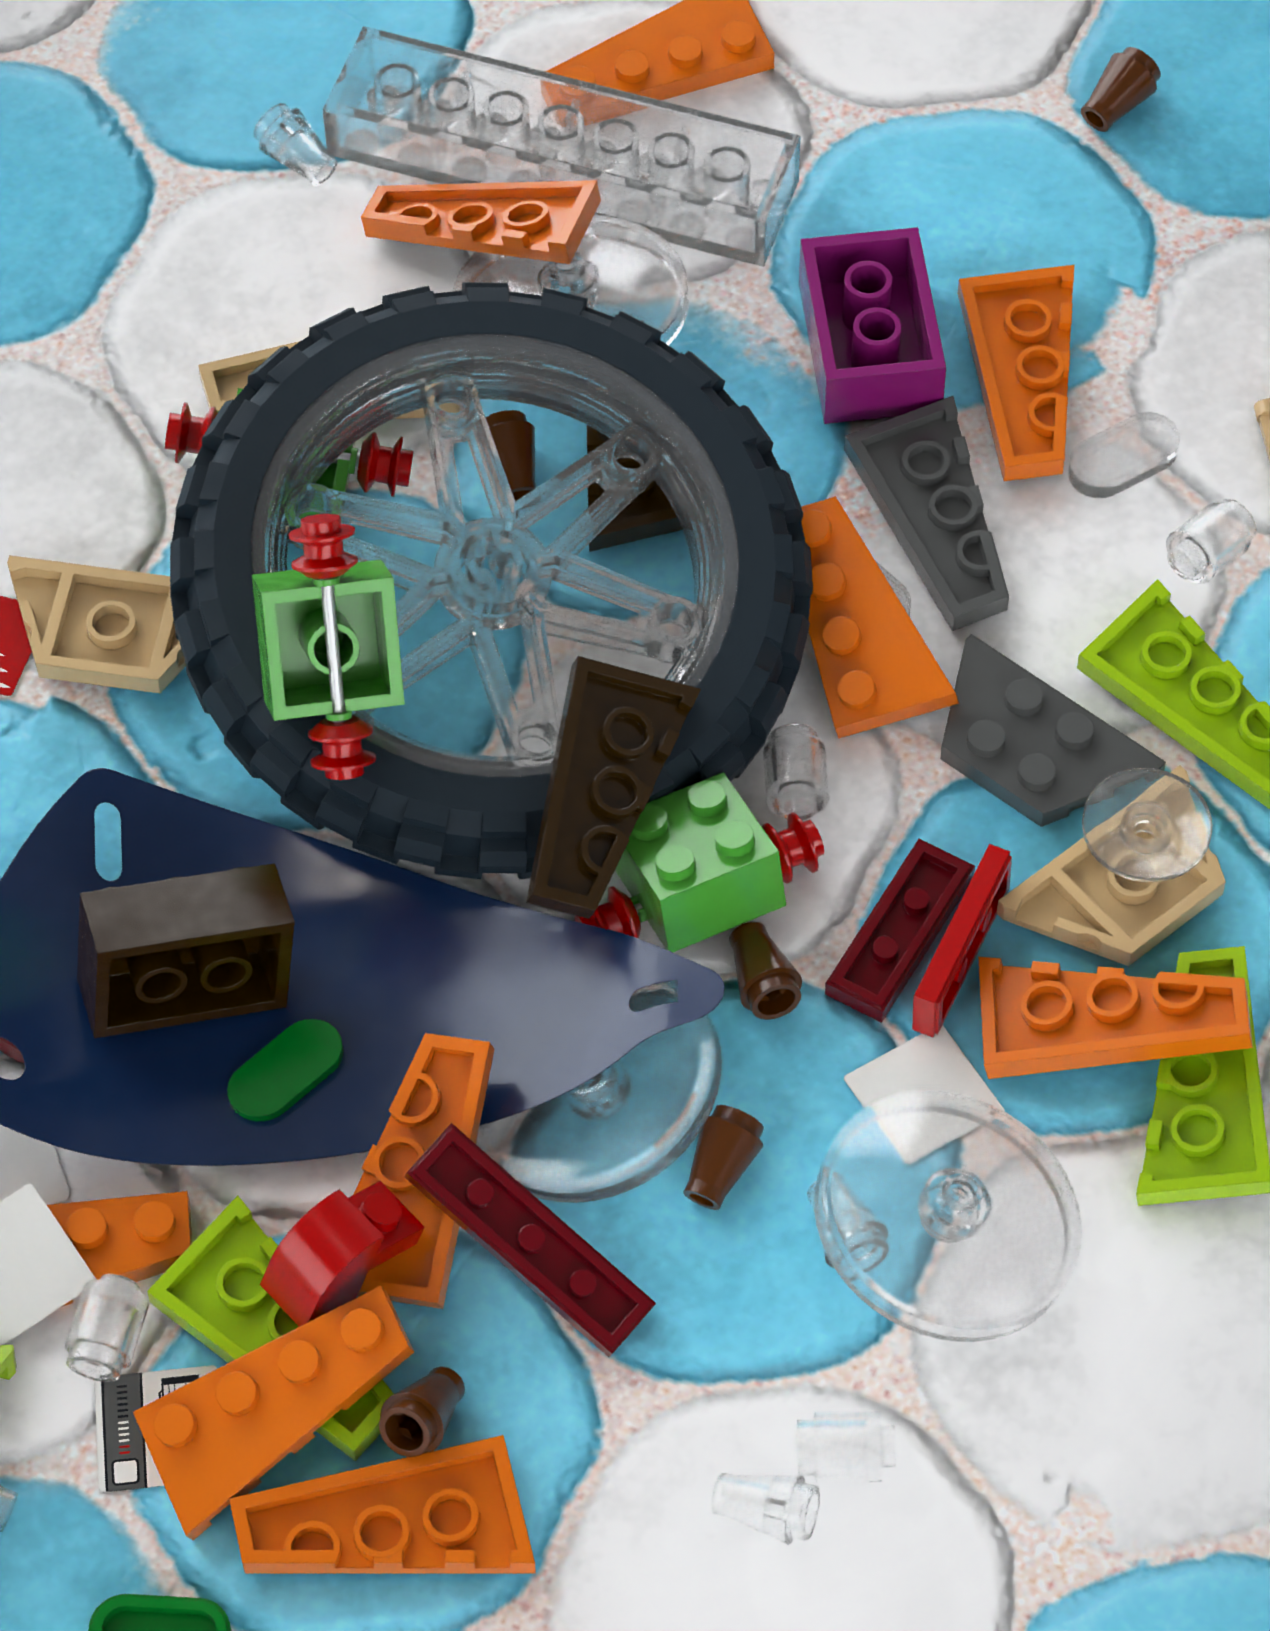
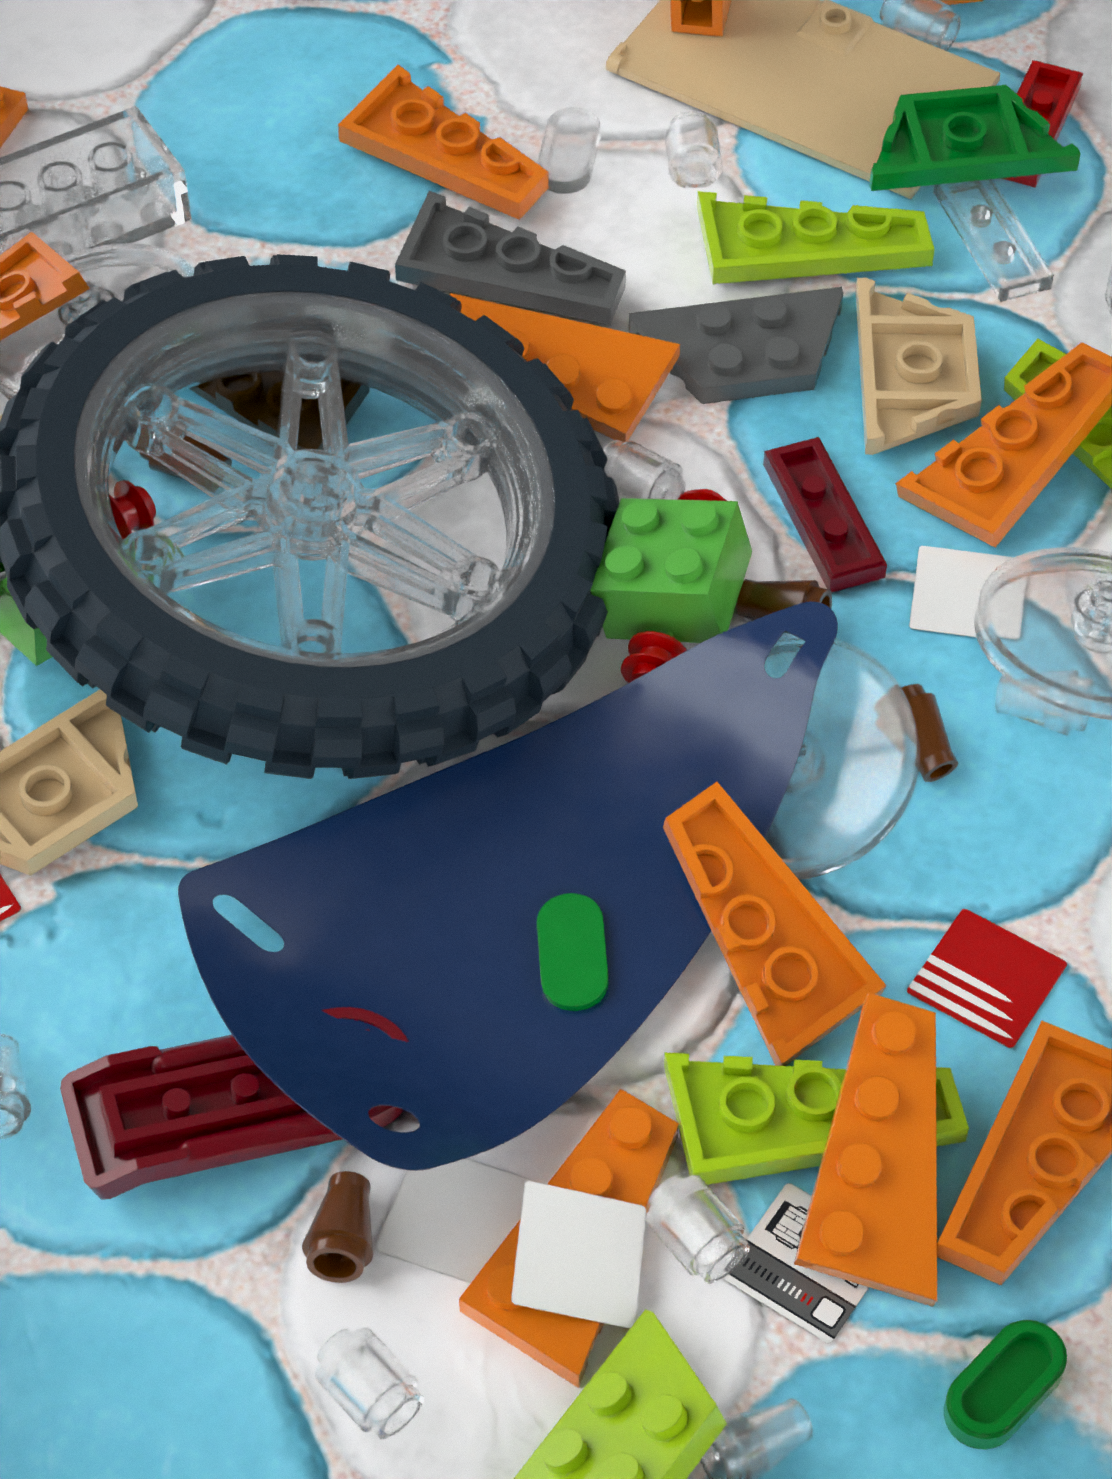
camera: 50 degrees left, 5 degrees down
dark brown brick [77,863,295,1039] -> none
bright green brick [252,514,405,780] -> none
red brick [260,1181,425,1327] -> none
reddish brown cone [379,1367,465,1457] -> none
dark red tile [404,1123,656,1357] -> none
dark brown wing [526,656,701,919] -> none
magenta brick [799,227,946,424] -> none
red tile [912,844,1012,1038] -> none
clear dish [1082,768,1212,882] -> none
none -> red sticker [907,909,1067,1048]

